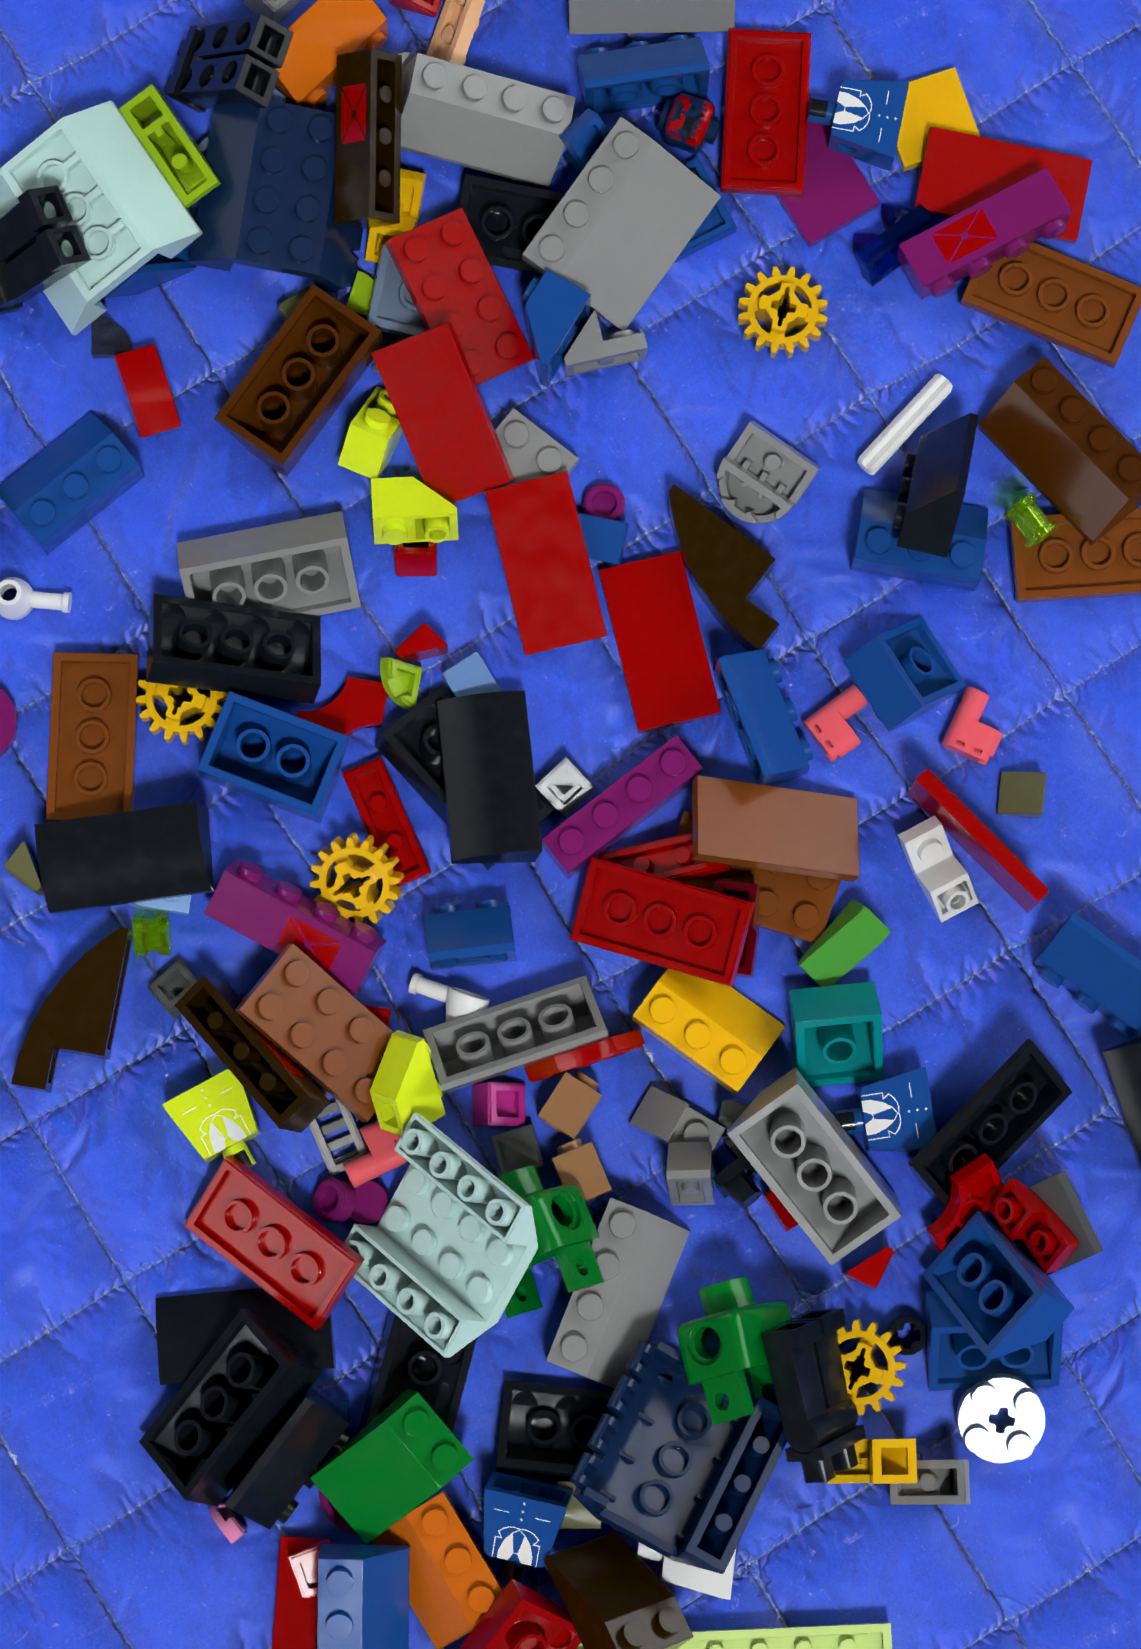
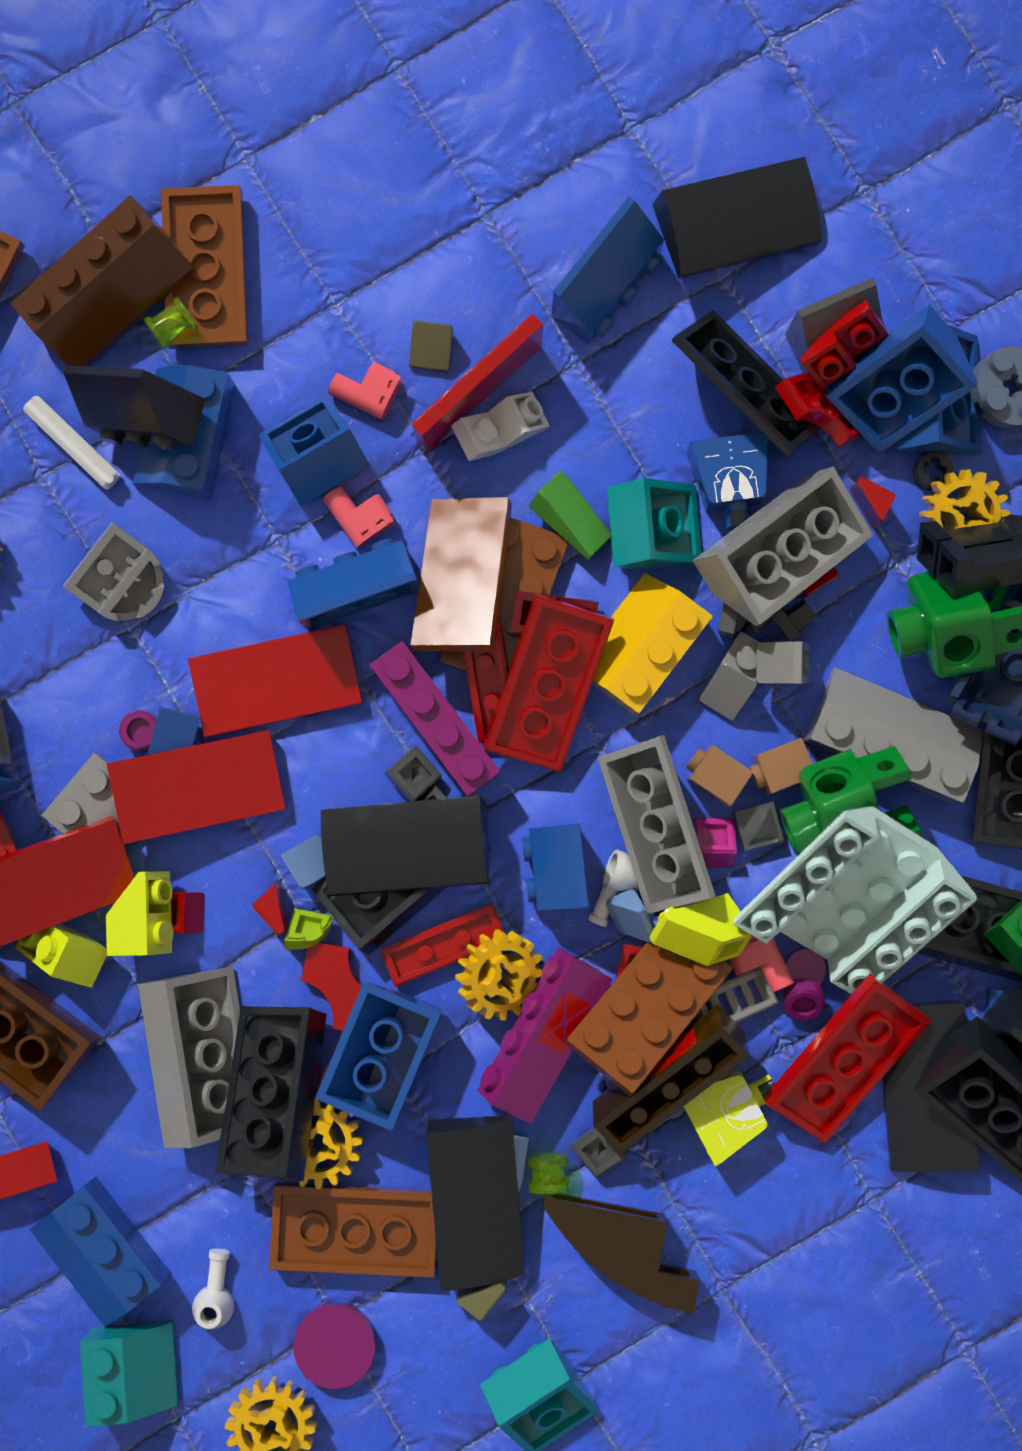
camera: 85 degrees left, 5 degrees up
red tile [524,1029,645,1082] -> none
dark brown slope [668,484,779,651] -> none
none -> medium blue slope [606,888,654,943]

